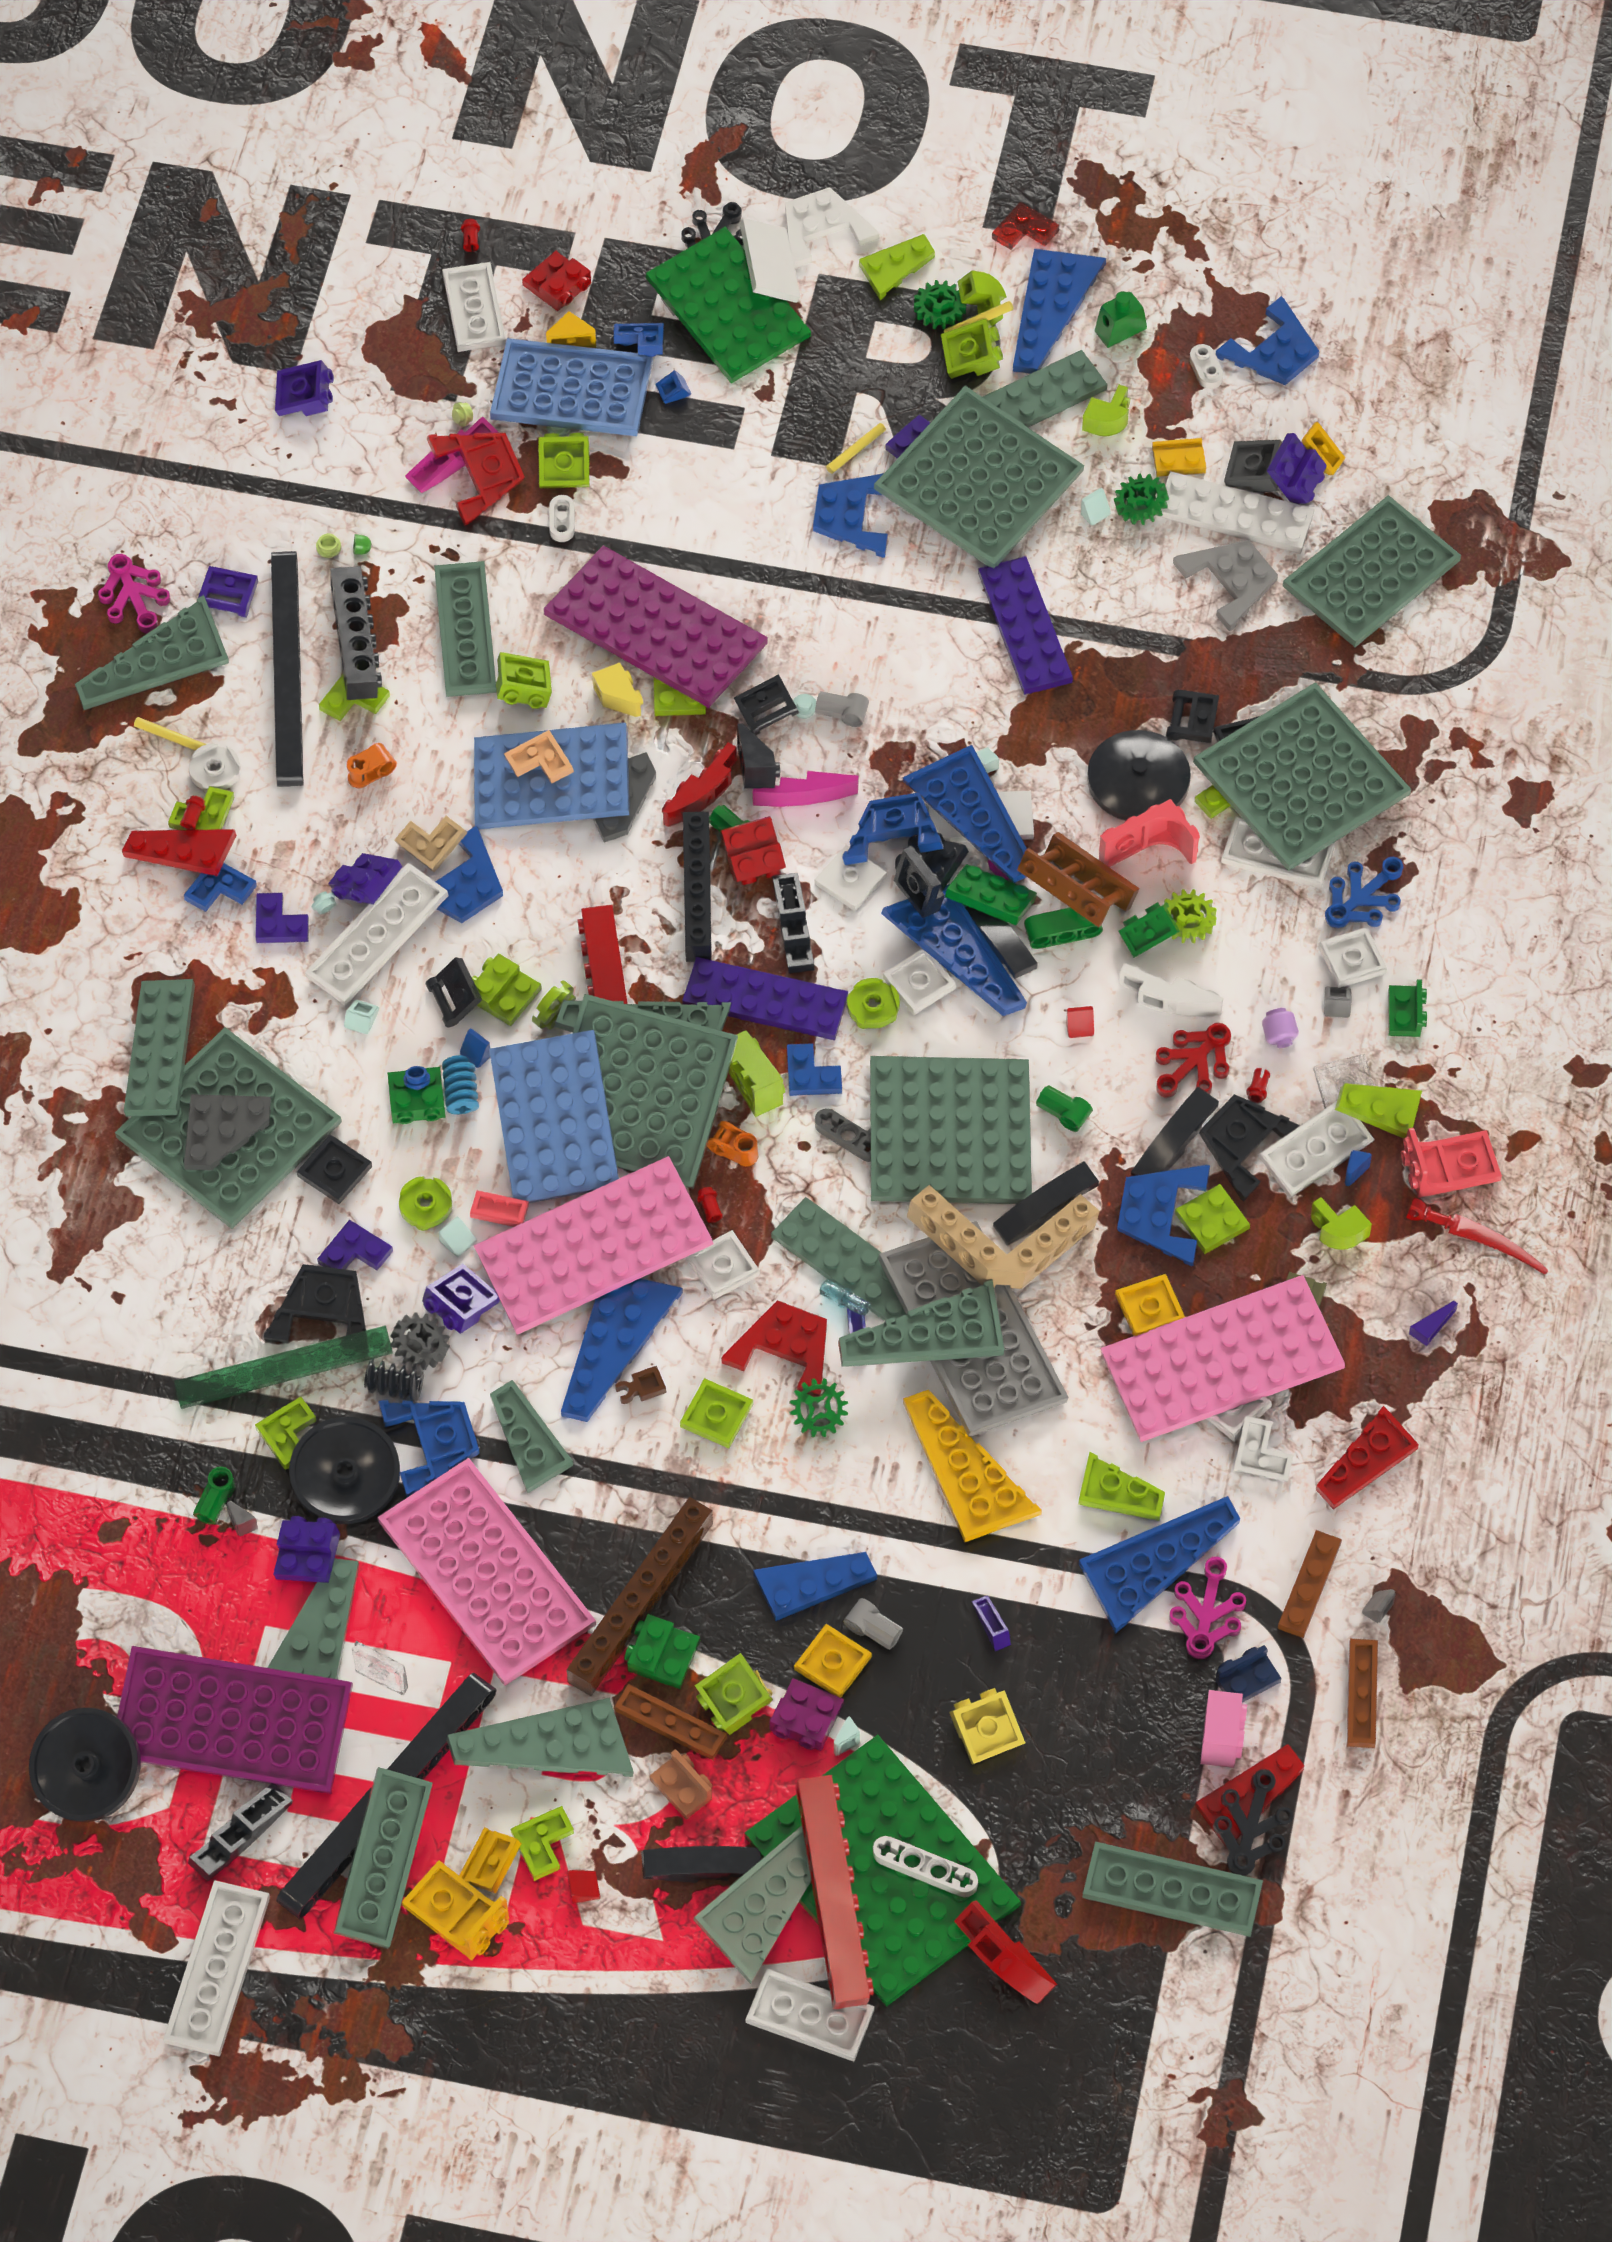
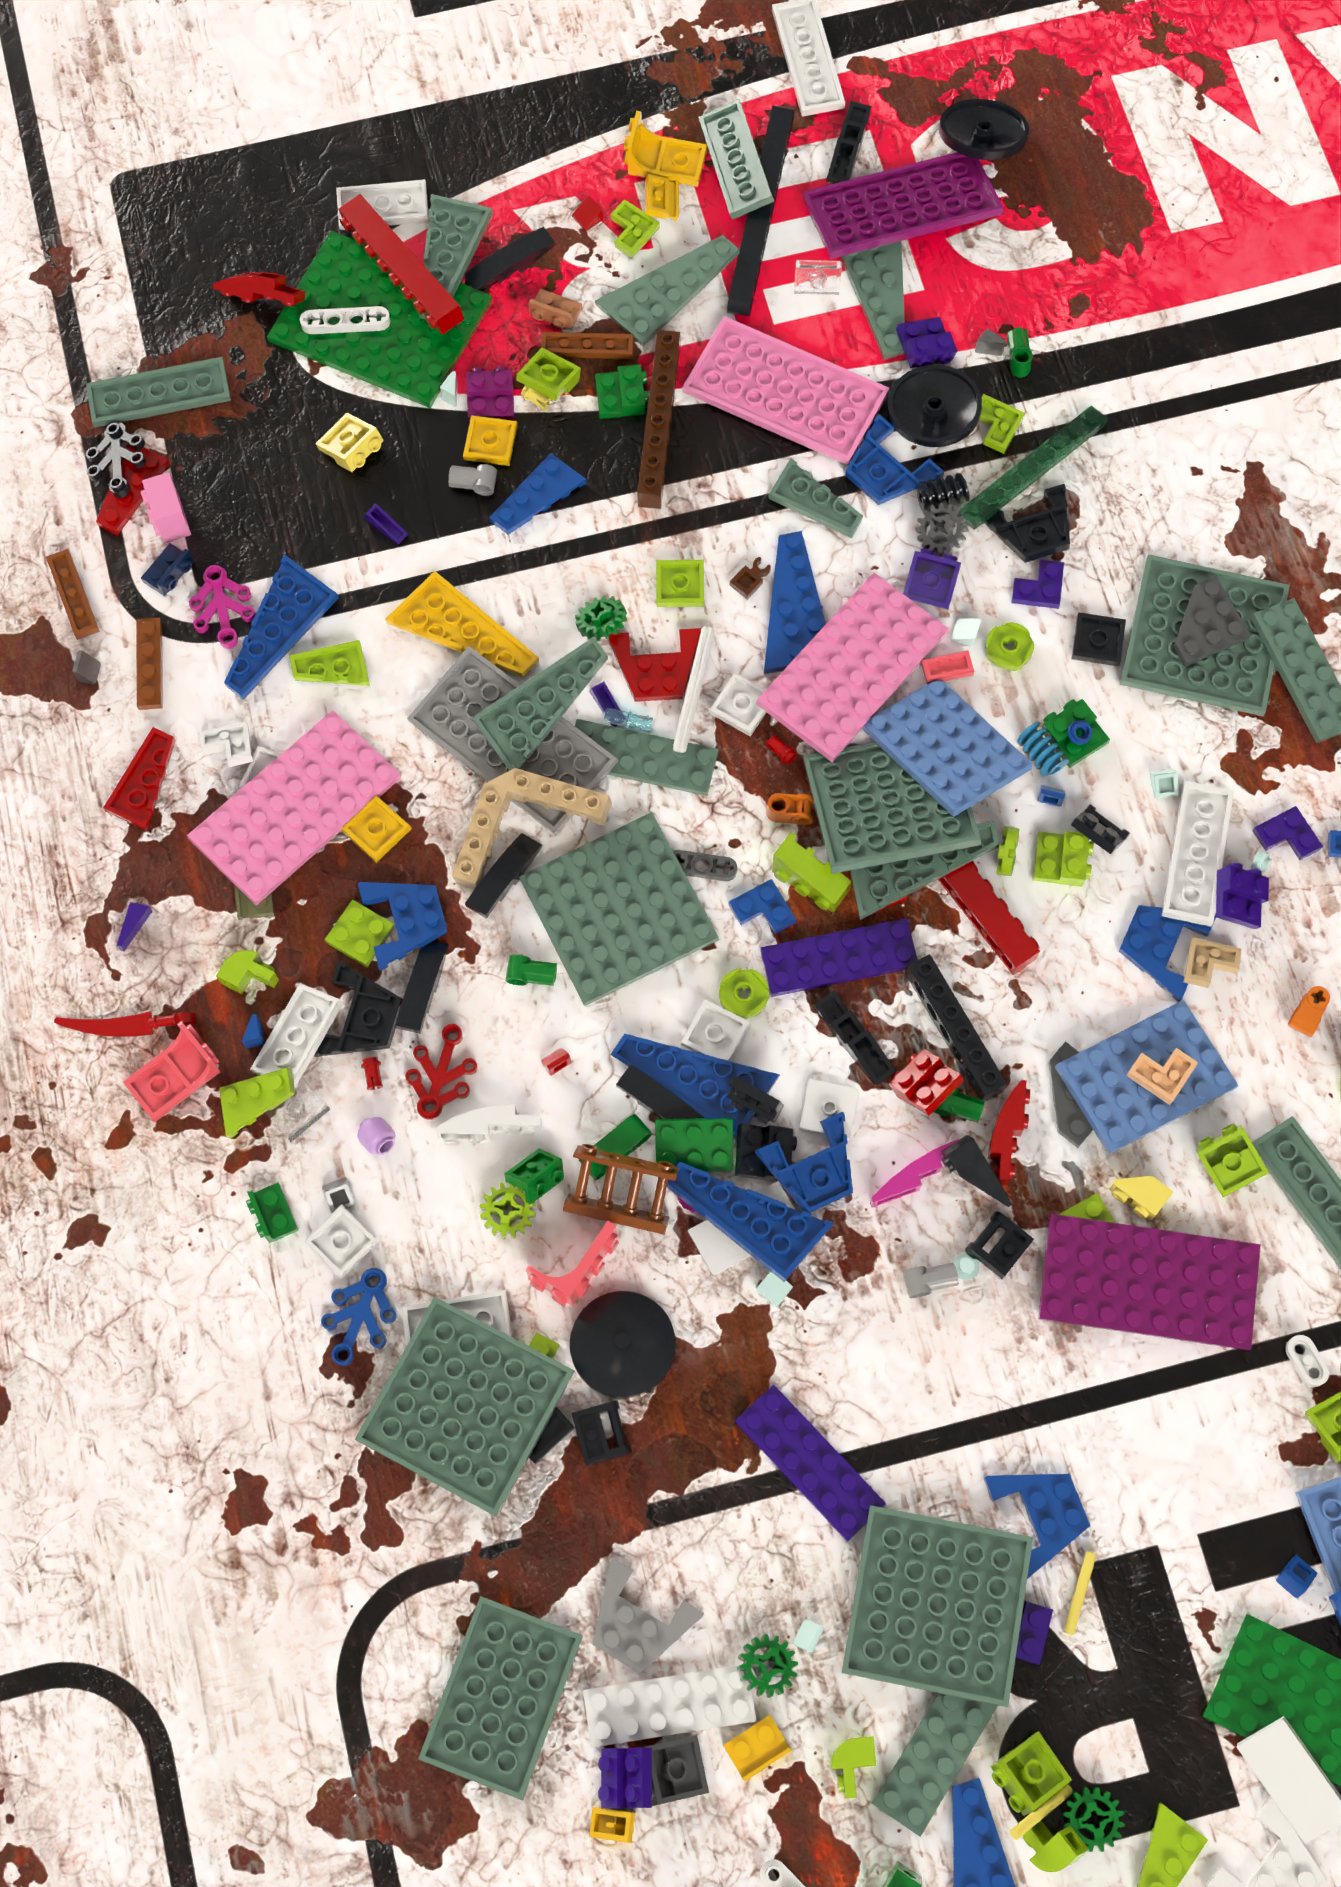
camera: 155 degrees right, 10 degrees up
none -> white axle [673,626,715,753]

